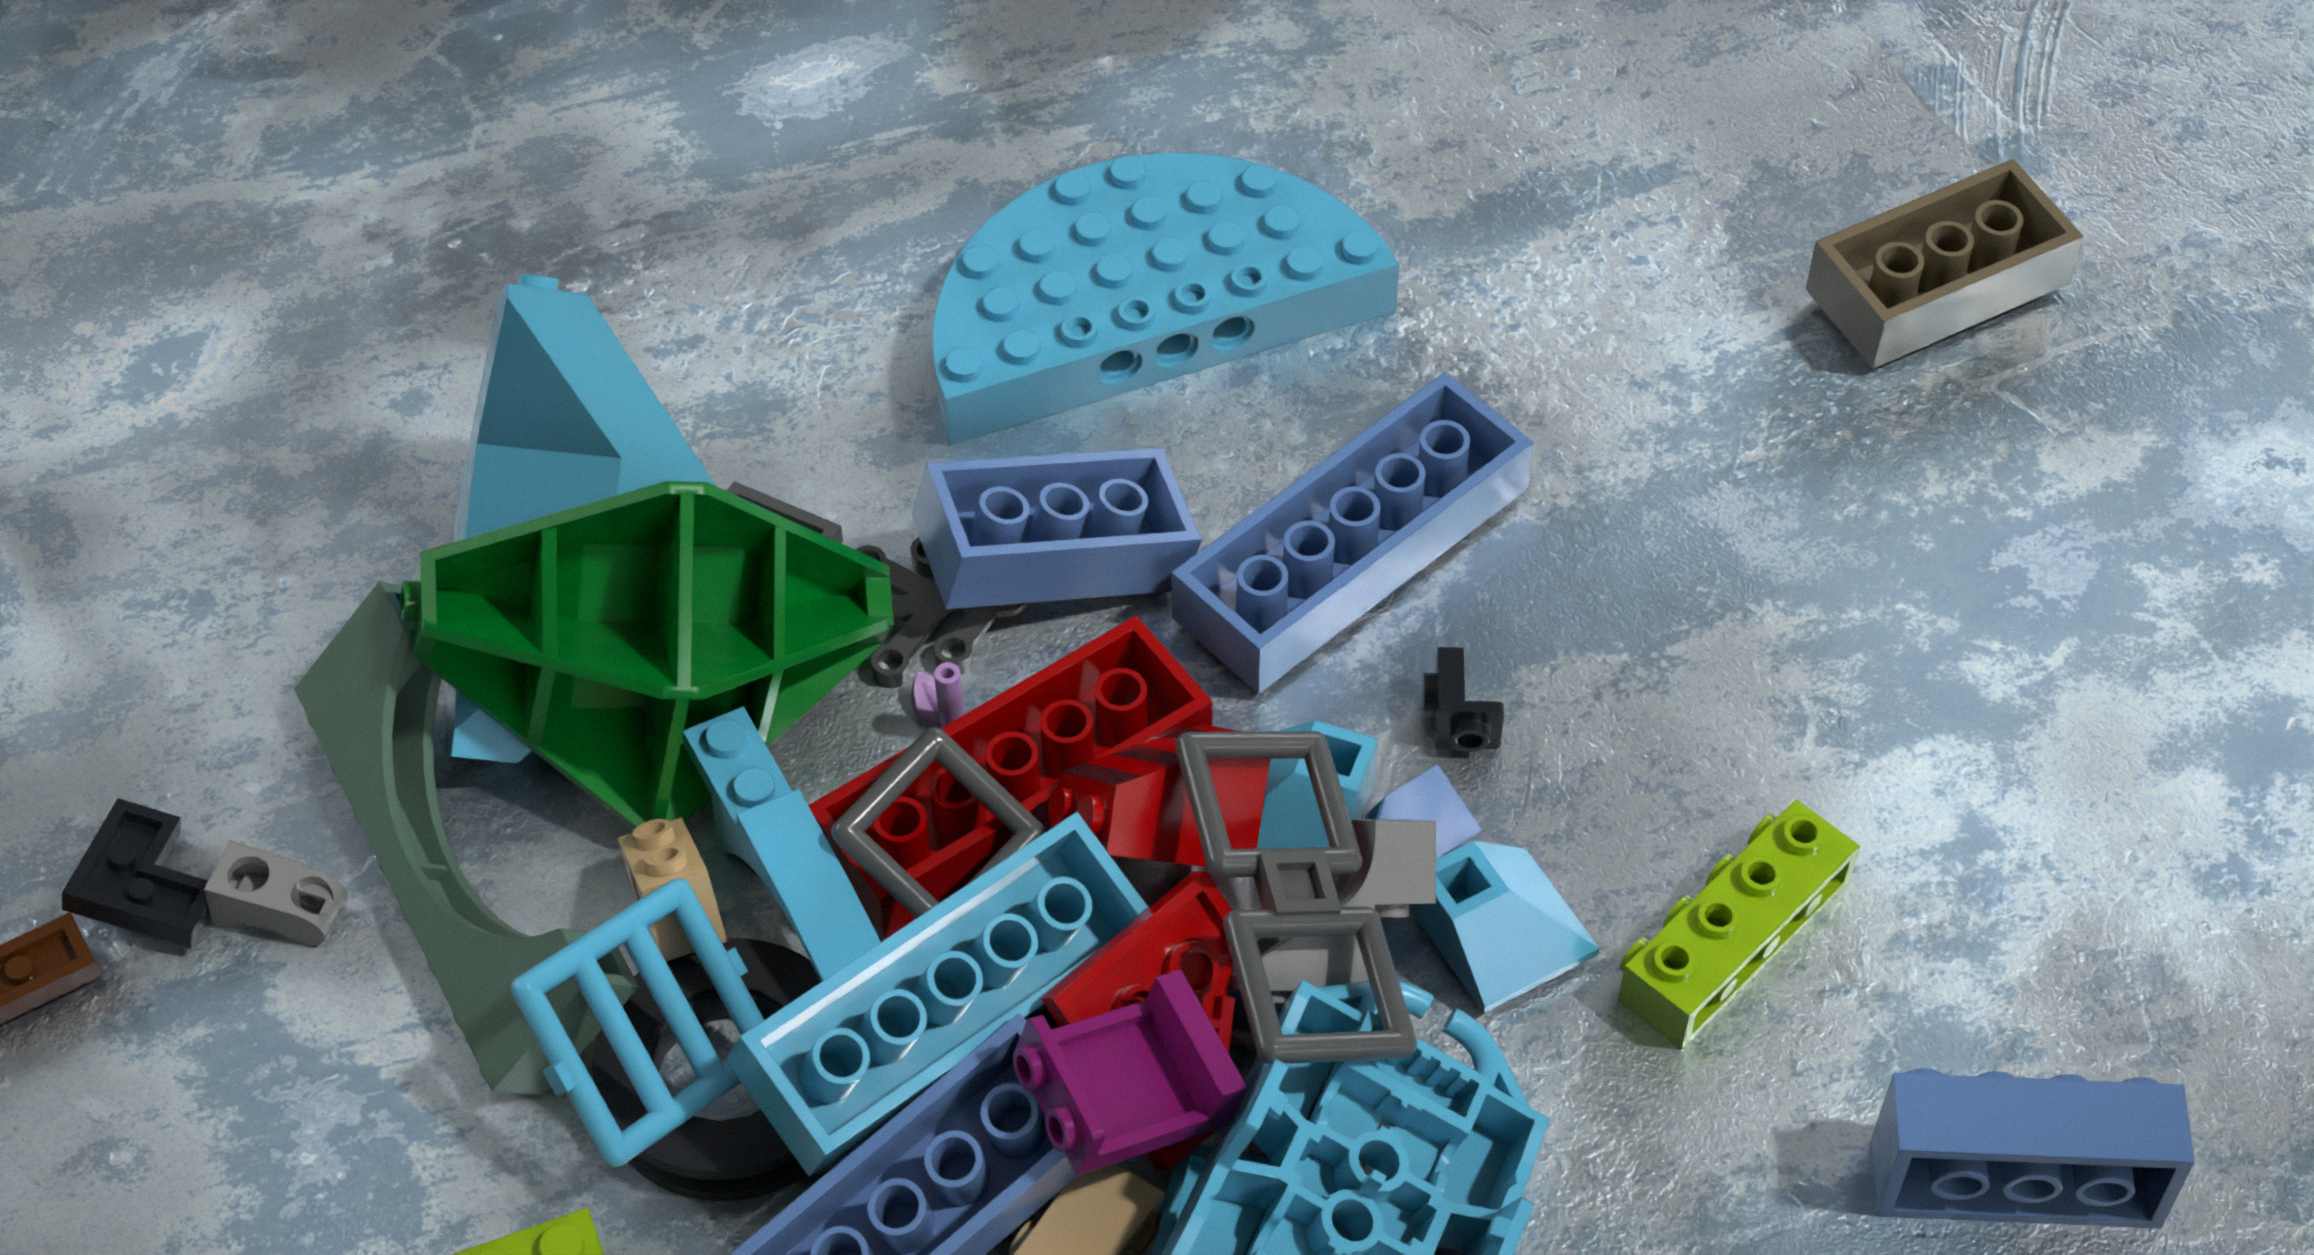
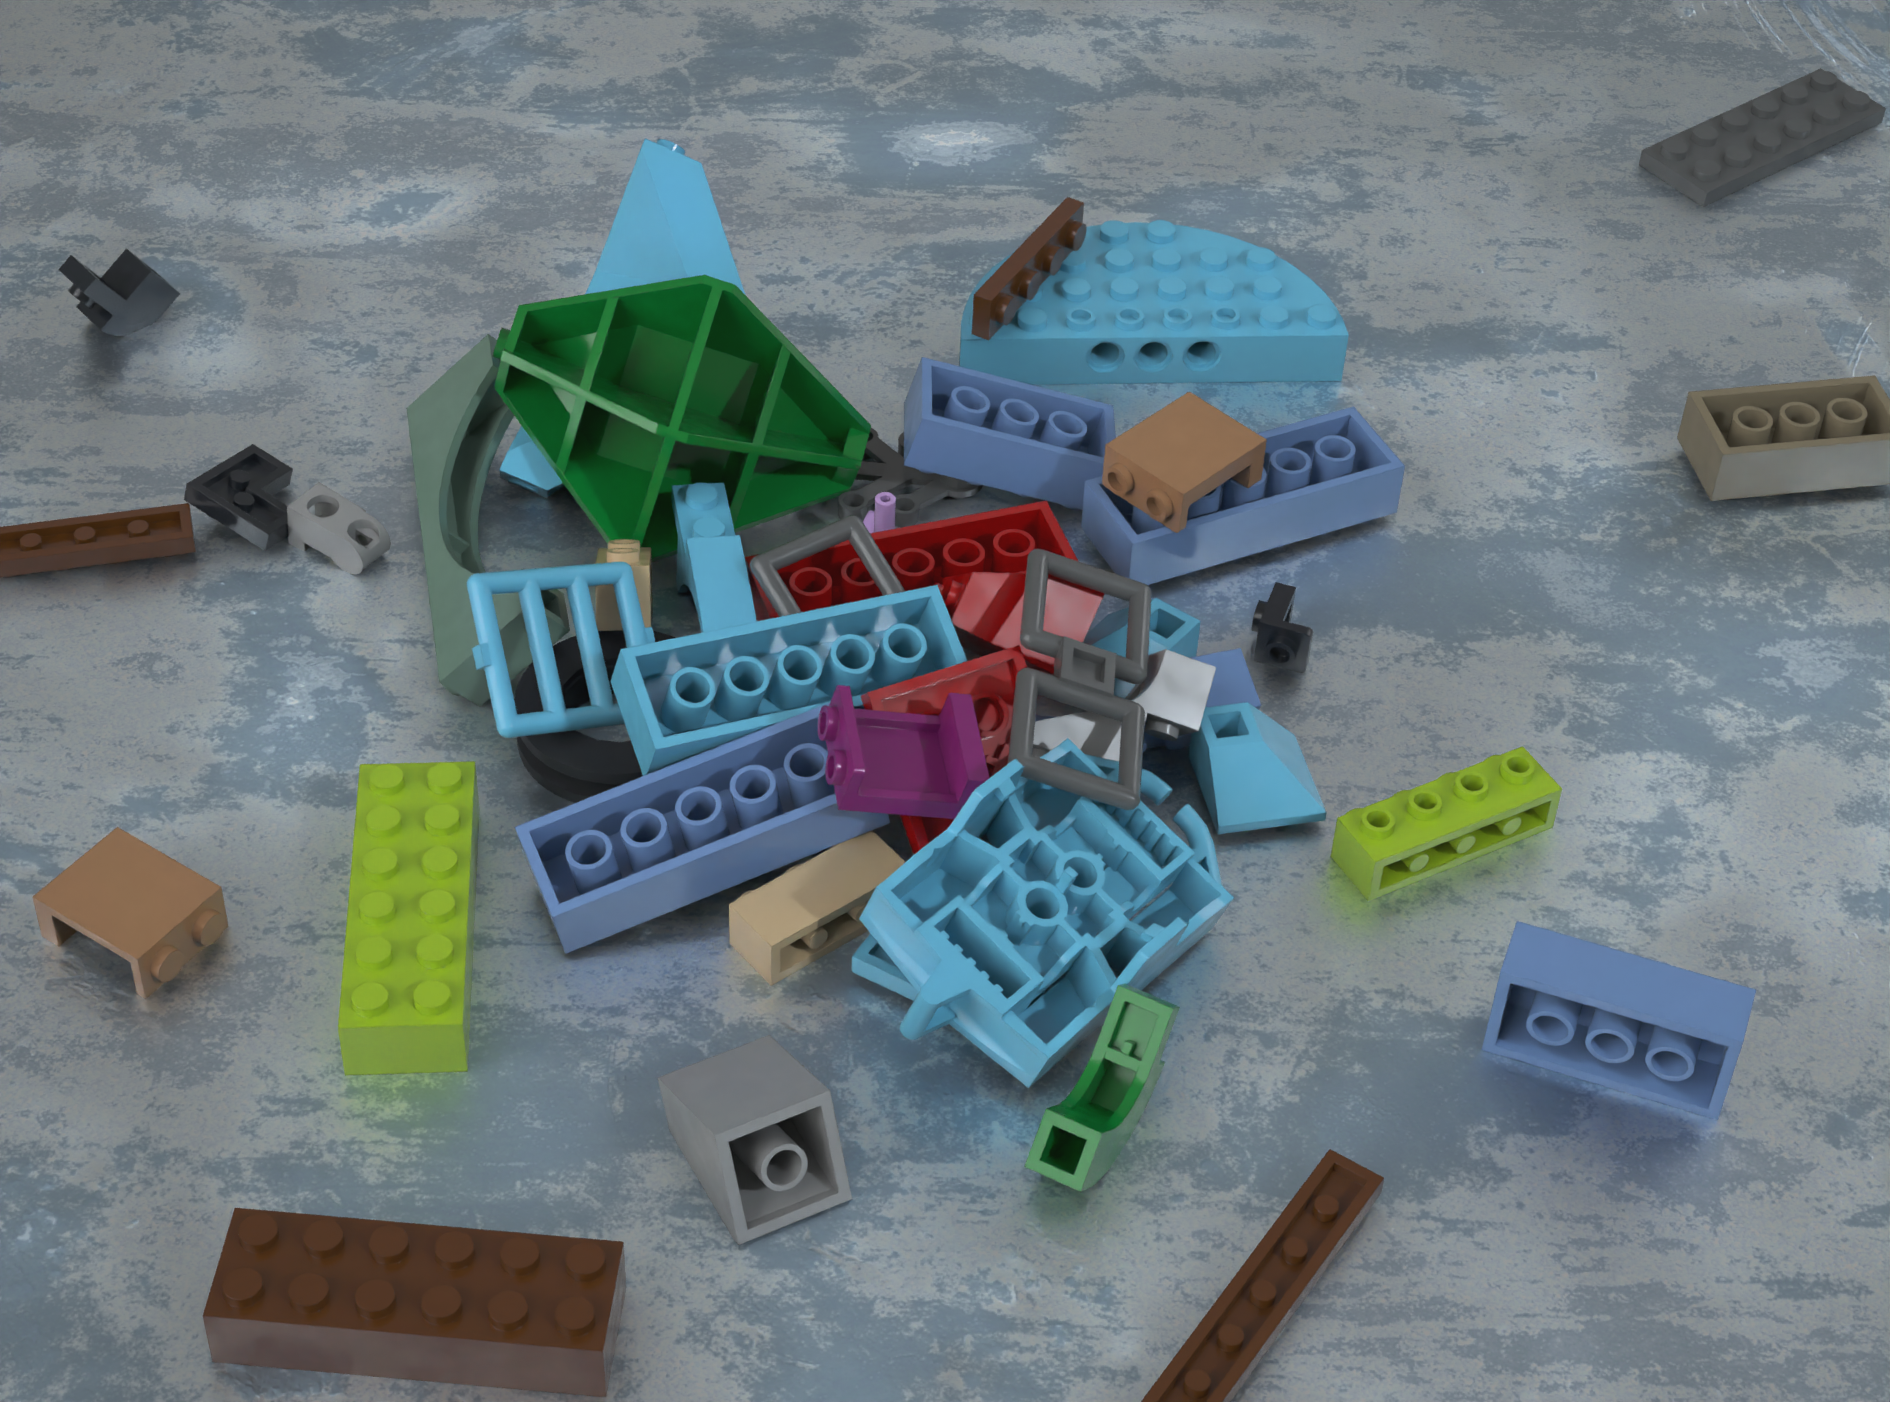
camera: 15 degrees right, 10 degrees down
none -> reddish brown plate [972,197,1087,340]
none -> medium nougat panel [1102,392,1267,533]

